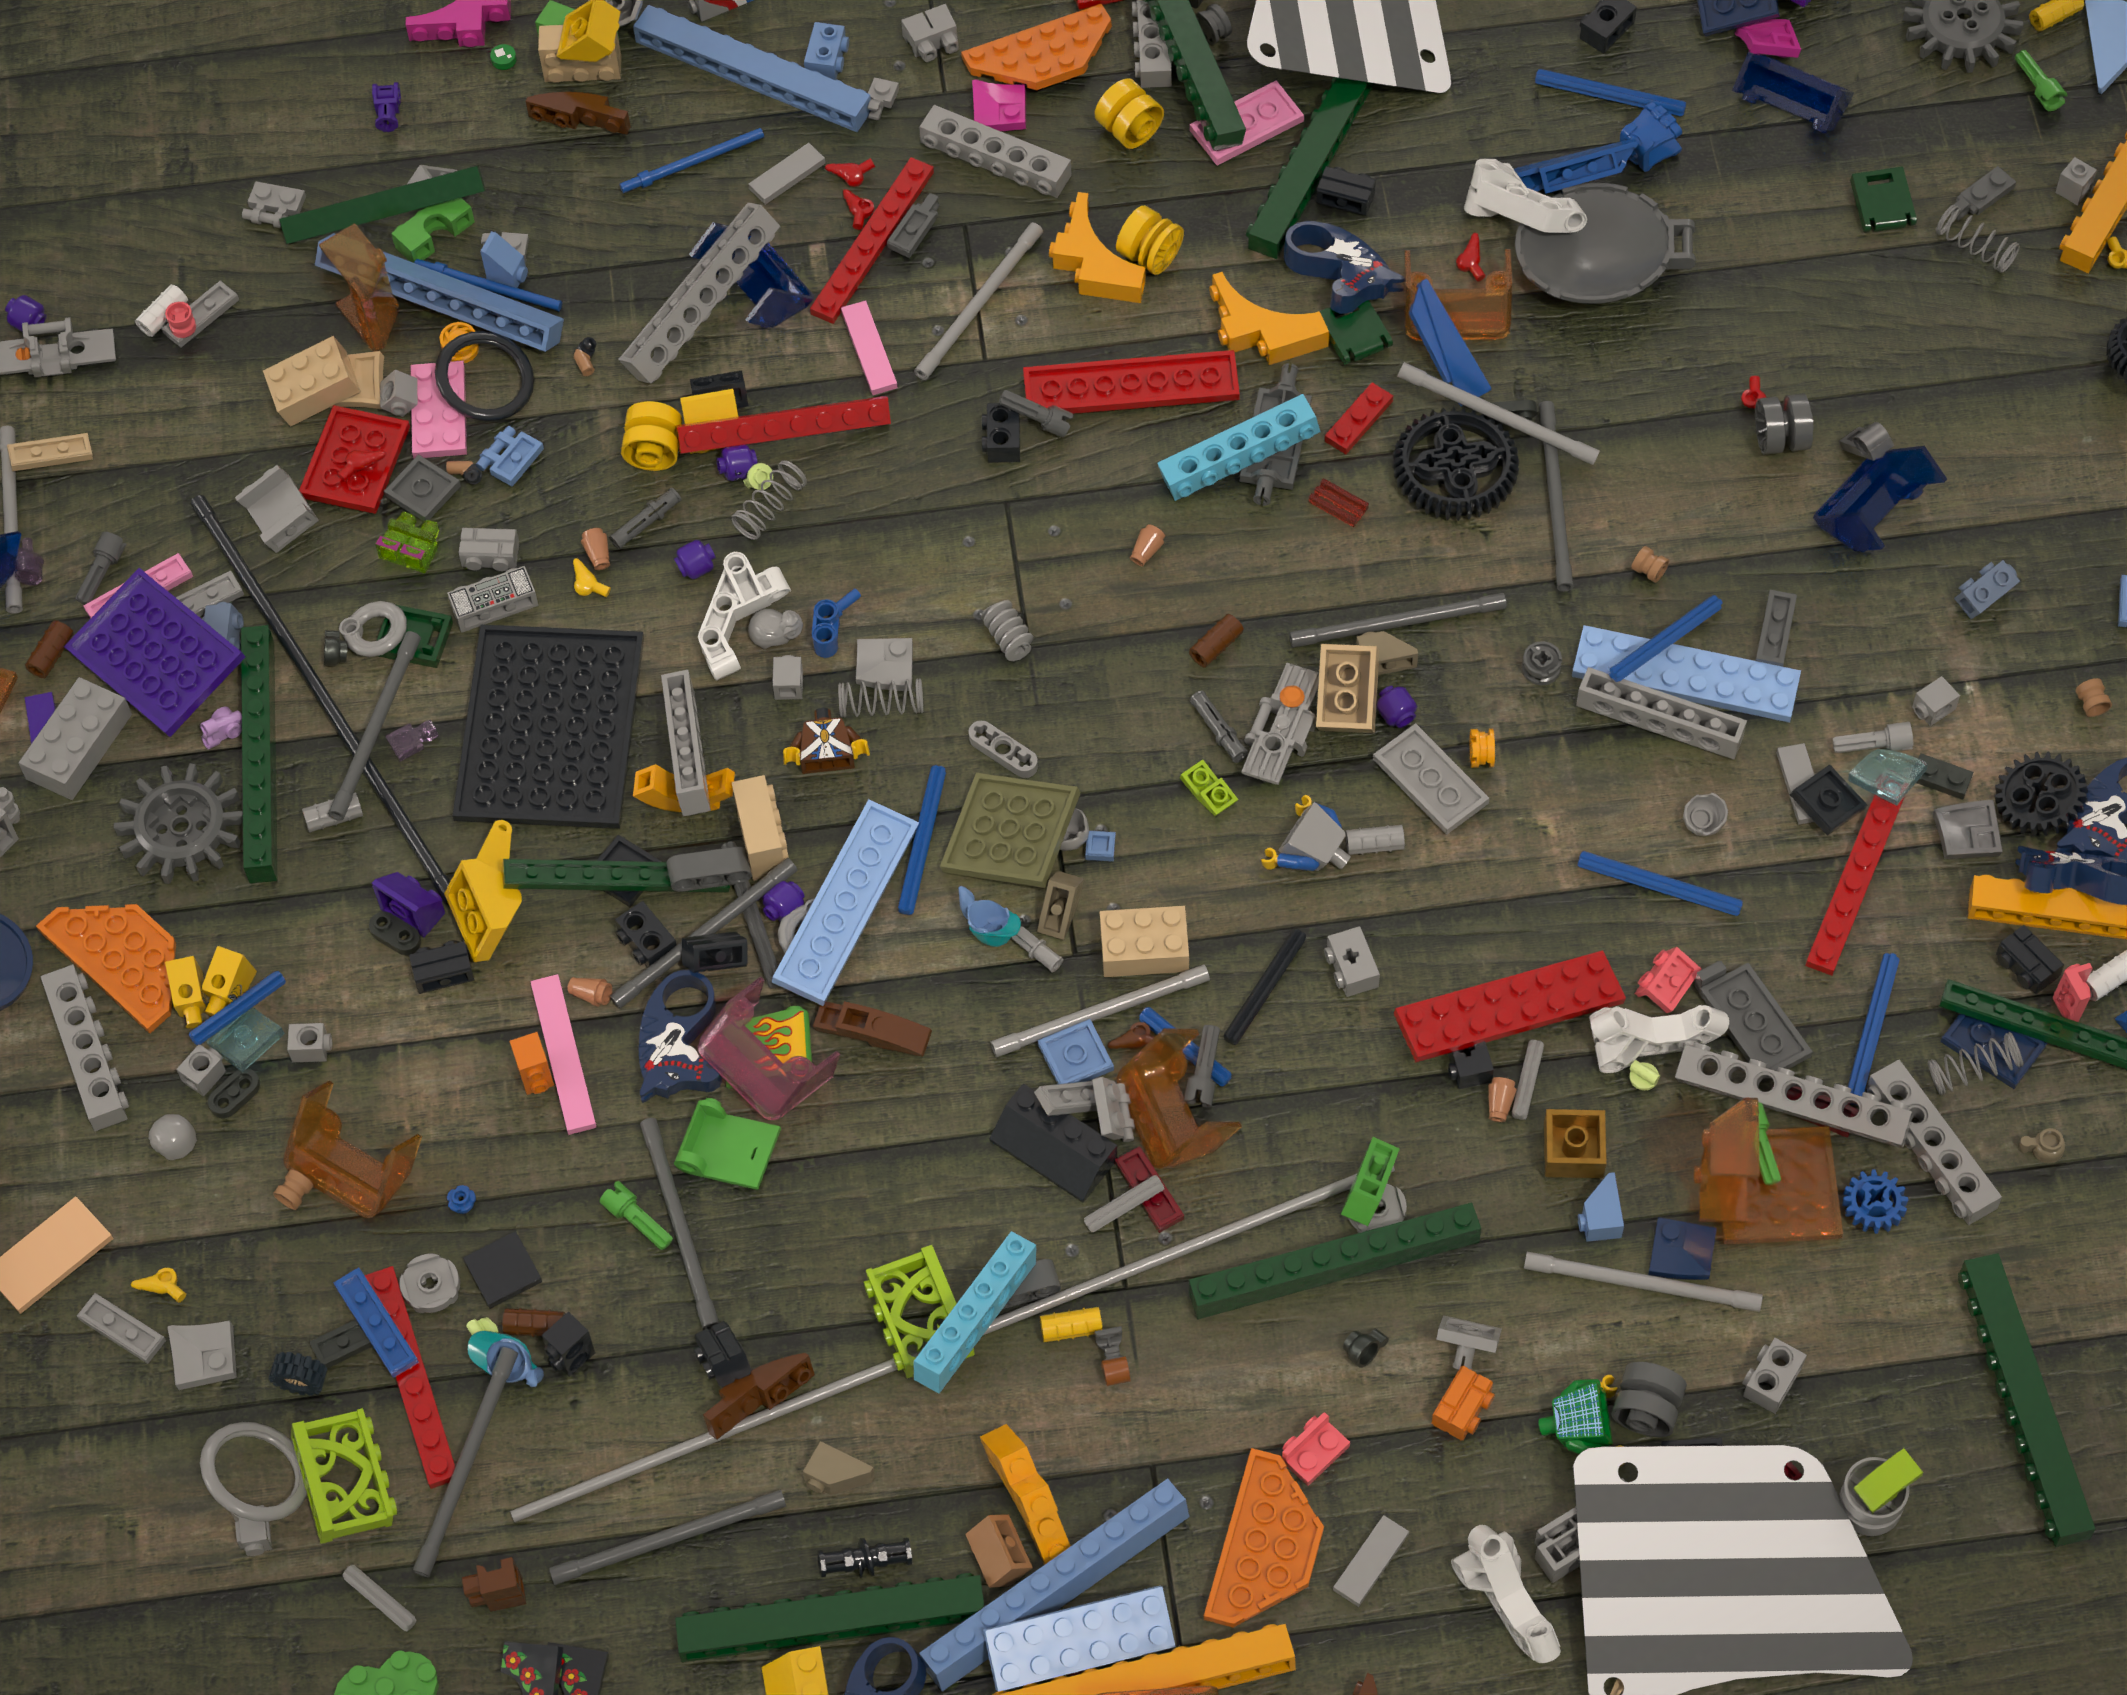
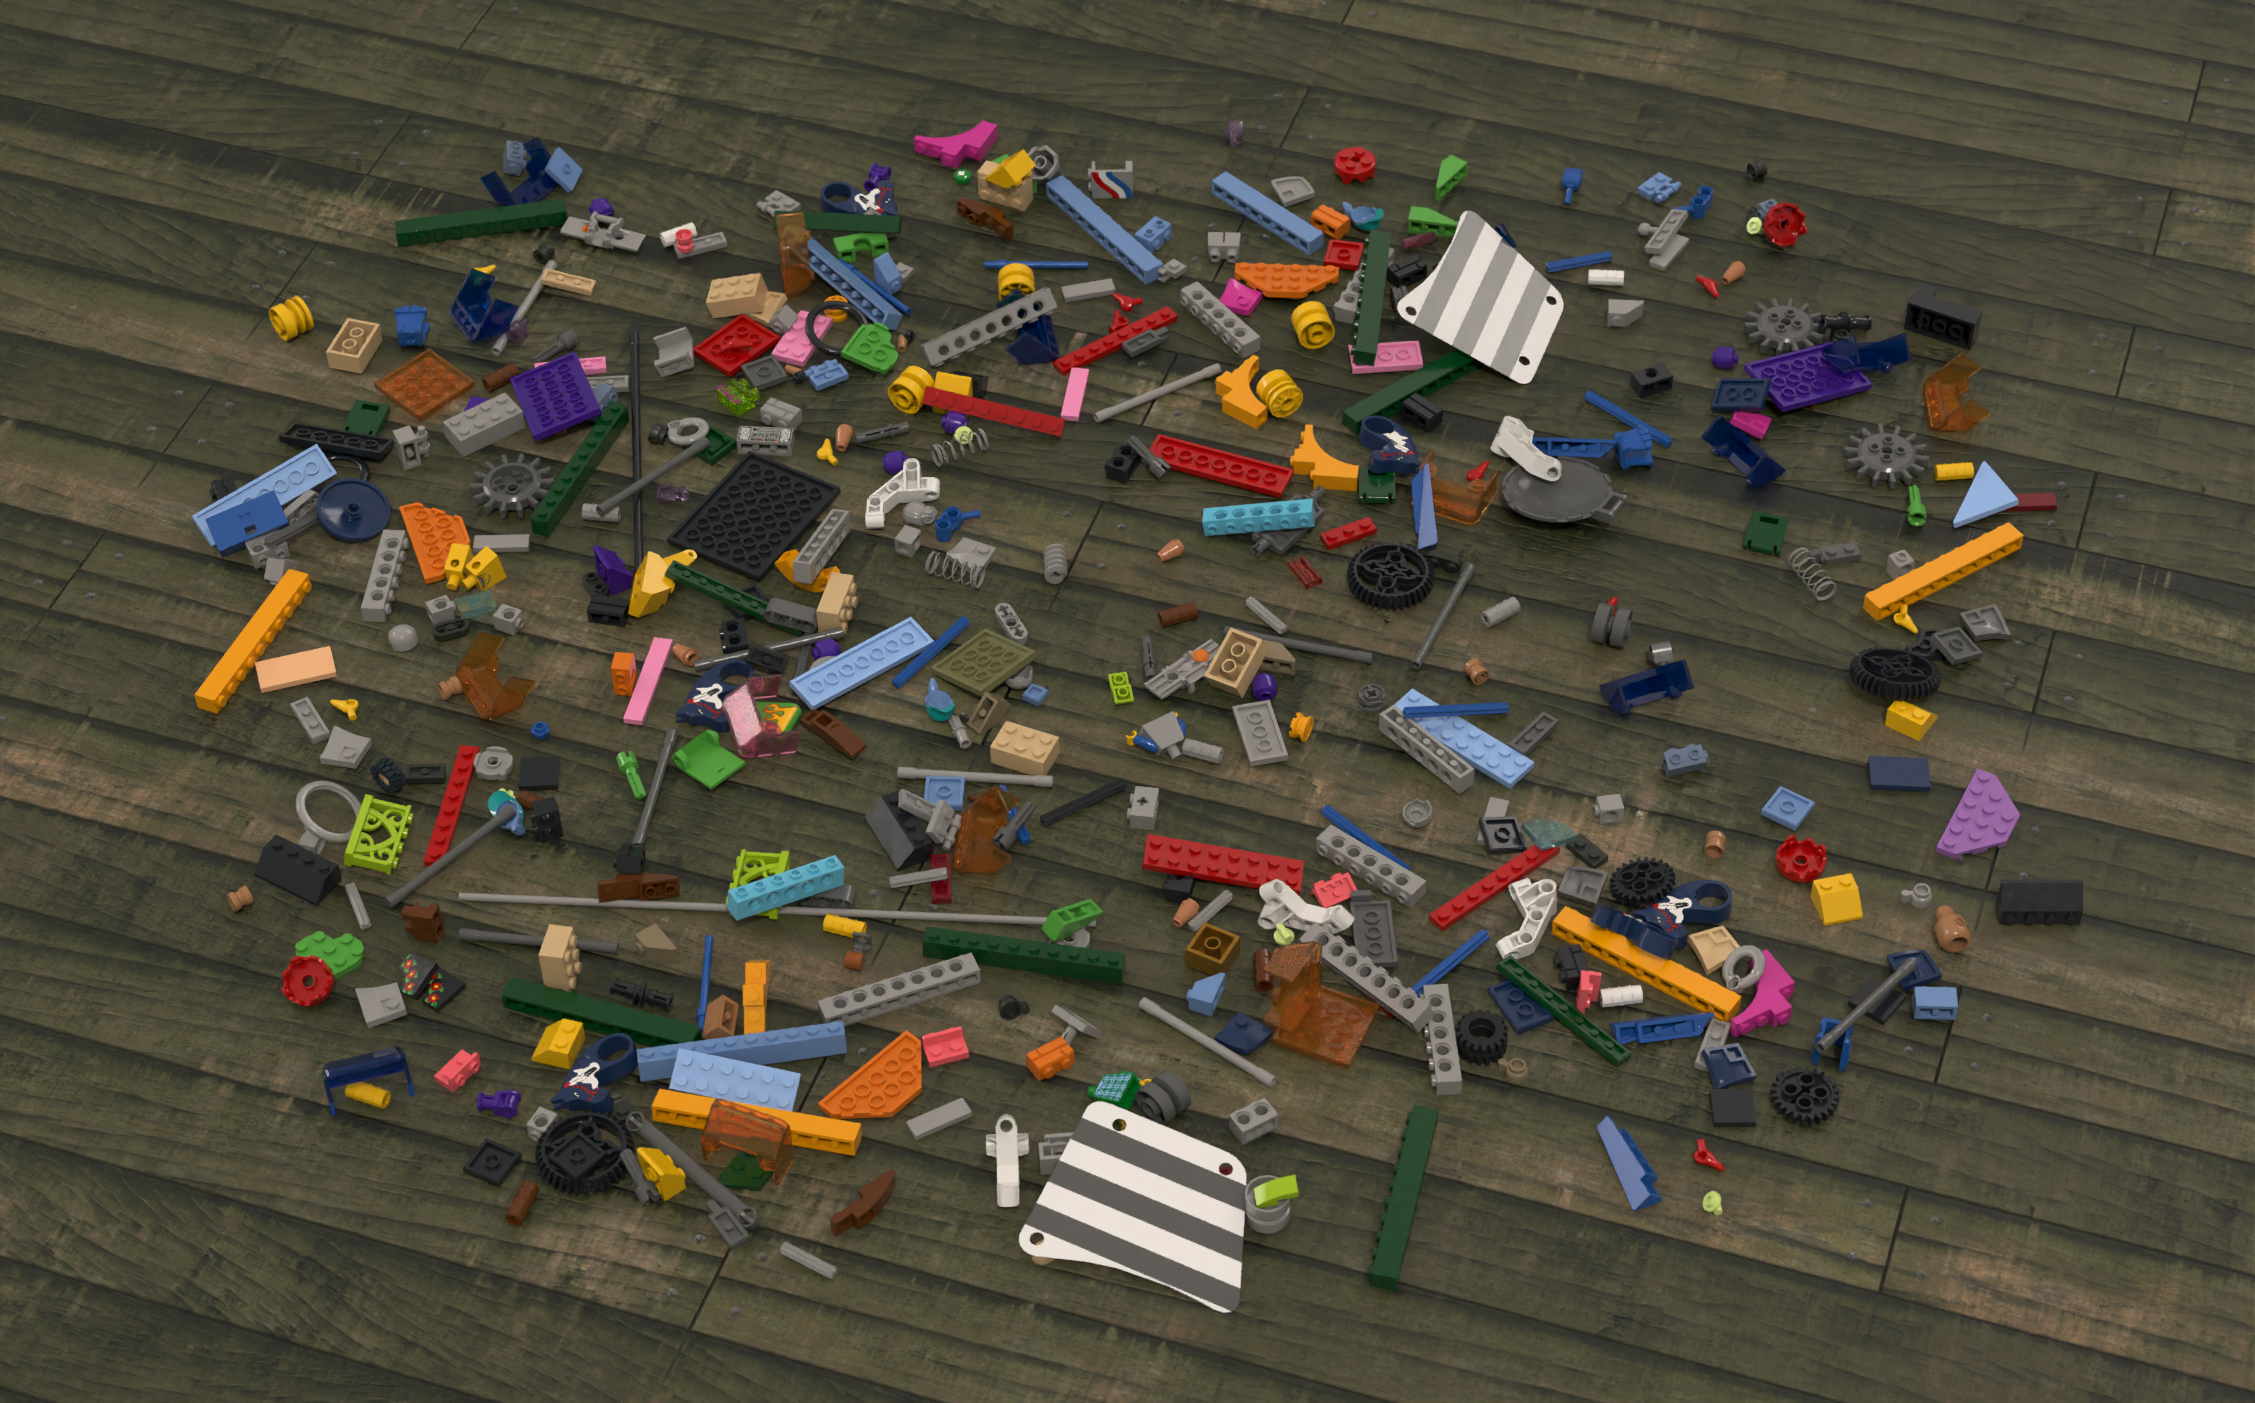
camera: 25 degrees right, 15 degrees down
blue axle [189,971,286,1045] -> none
lavender plate [200,707,242,749] -> none
blue tile [333,1267,419,1378] -> none
torso [783,708,870,774] -> none
light grey piece [1397,362,1600,465] -> none
bright green piece [1735,1102,1781,1185] -> none
light grey piece [1833,722,1913,753] -> none
blue gear [1842,1169,1908,1234] -> none
light grey piece [1928,1032,2023,1096] -> none
none -> medium nougat wheel [226,885,254,912]
none -> black slope [254,835,342,906]
none -> light grey tile [473,534,530,553]
none -> tan brick [538,924,582,992]
none -> blue bar [696,935,713,1034]
none -> light grey brick [818,952,981,1026]
none -> dark blue animal [821,180,899,216]
none -> bright green plate [841,322,898,374]
none -> yellow wheel [998,263,1035,310]
none -> light grey axle [1246,596,1287,634]
none -> reddish brown axle [1253,949,1274,992]
none -> light grey brick [1316,825,1426,908]
none -> black tyre [1456,1010,1508,1066]
none -> light grey axle [1481,597,1521,627]
none -> white connector [1495,878,1557,960]

